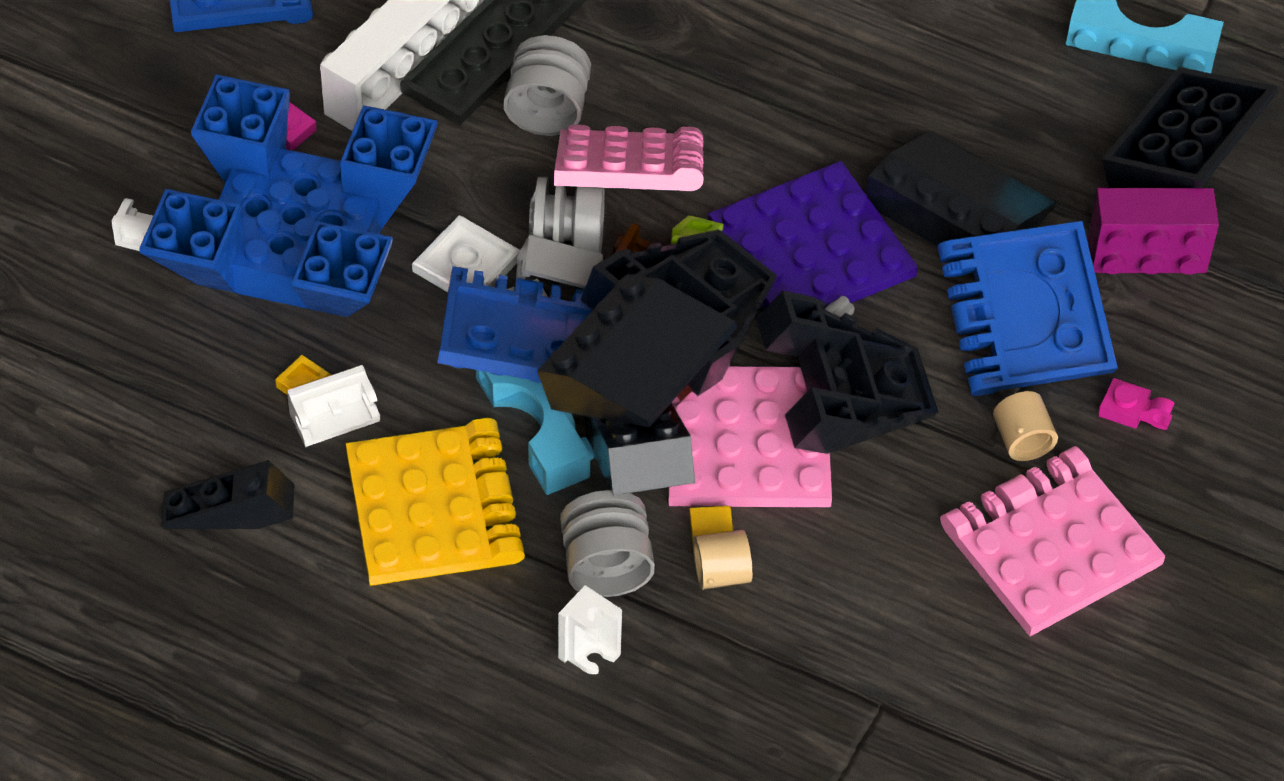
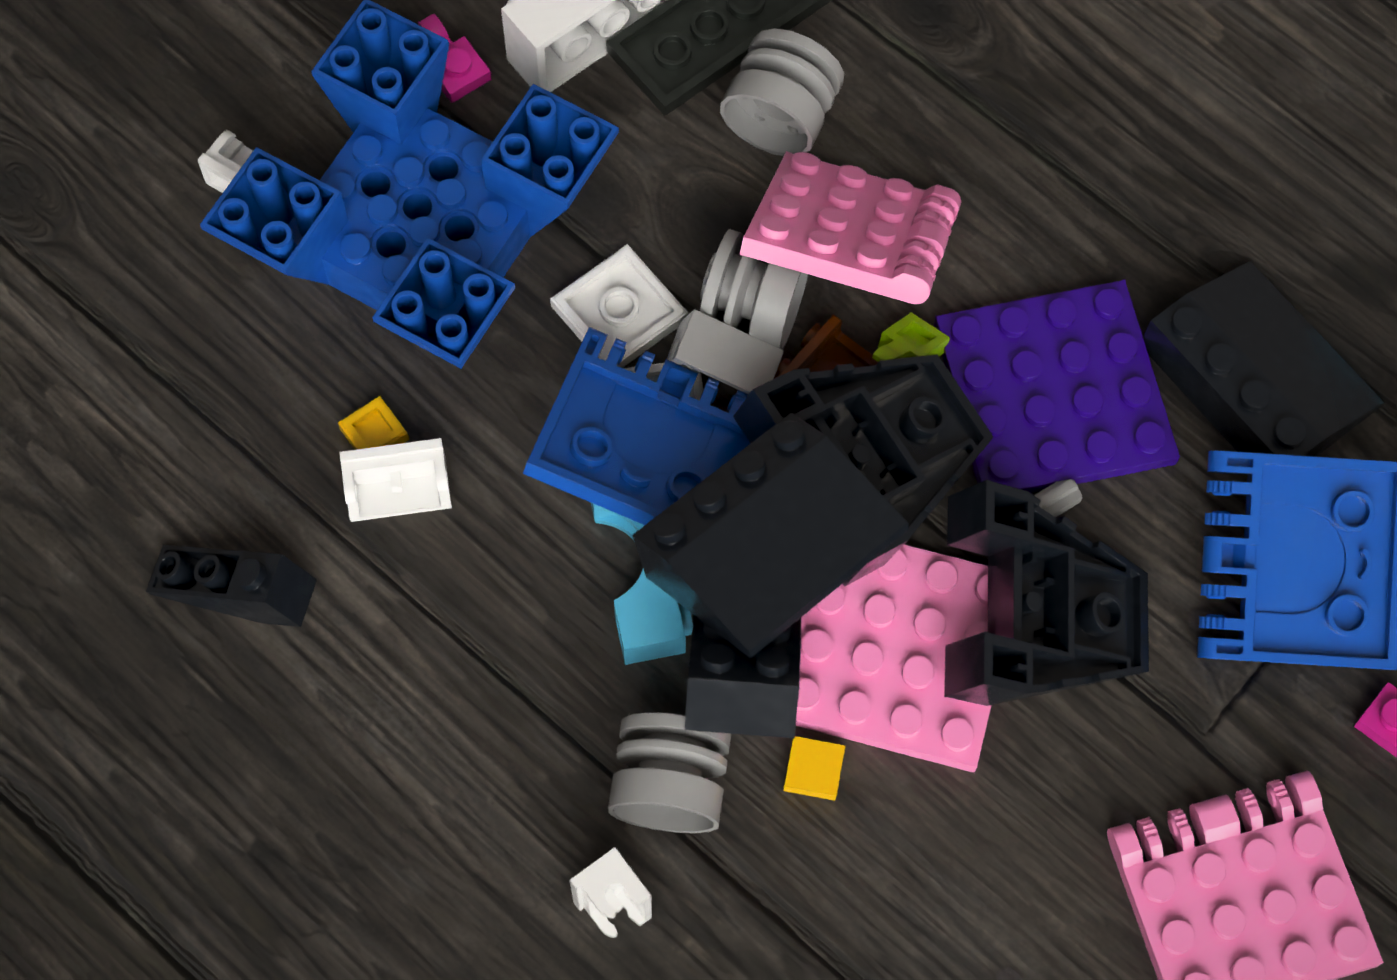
camera: 15 degrees right, 15 degrees up
yellow hinge [346,418,525,586] -> none
tan piece [693,529,753,590] -> none
tan piece [993,391,1058,461] -> none

